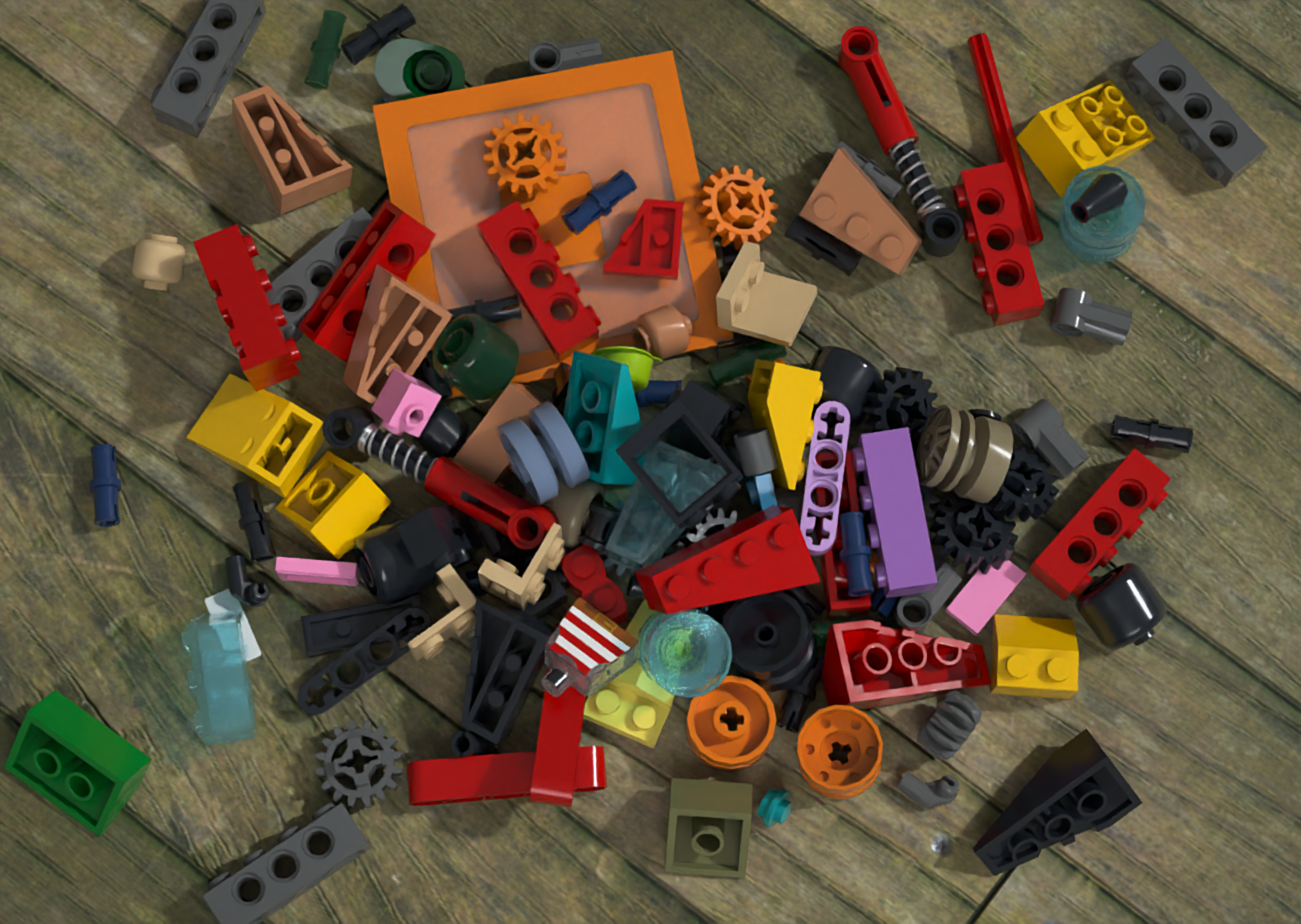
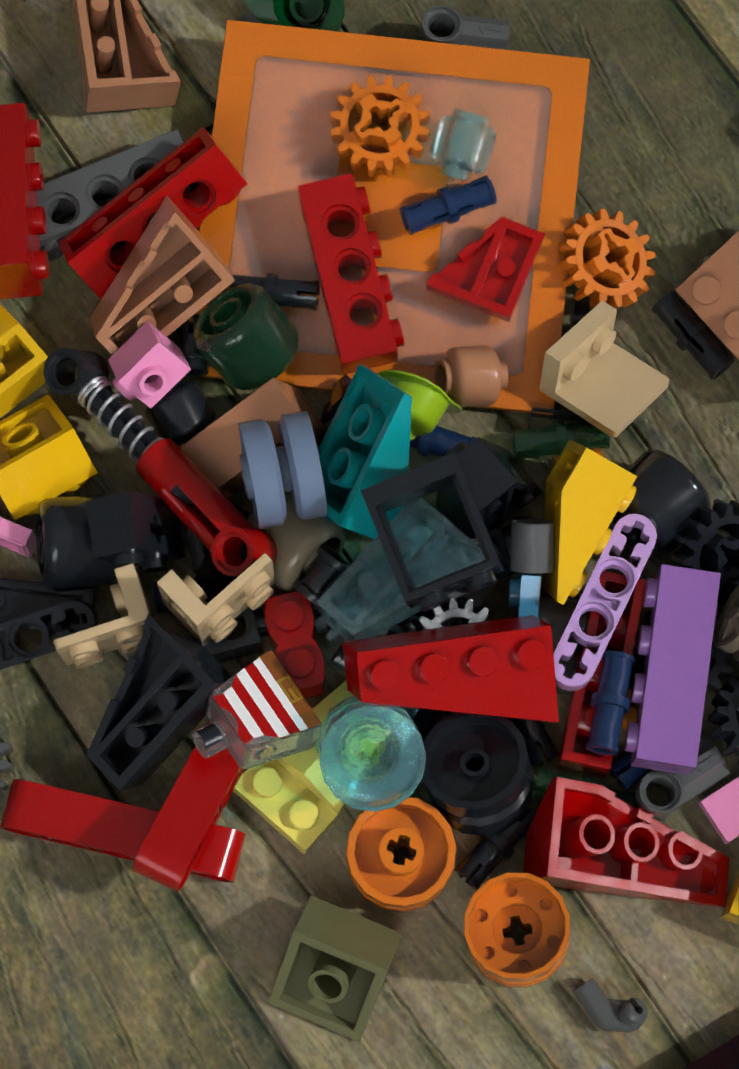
camera: 20 degrees right, 0 degrees up
black pin [450,730,494,757] -> none
teal plate [757,788,793,828] -> none
dark grey gear [917,690,982,761] -> none
none -> clear light blue head [430,109,497,181]

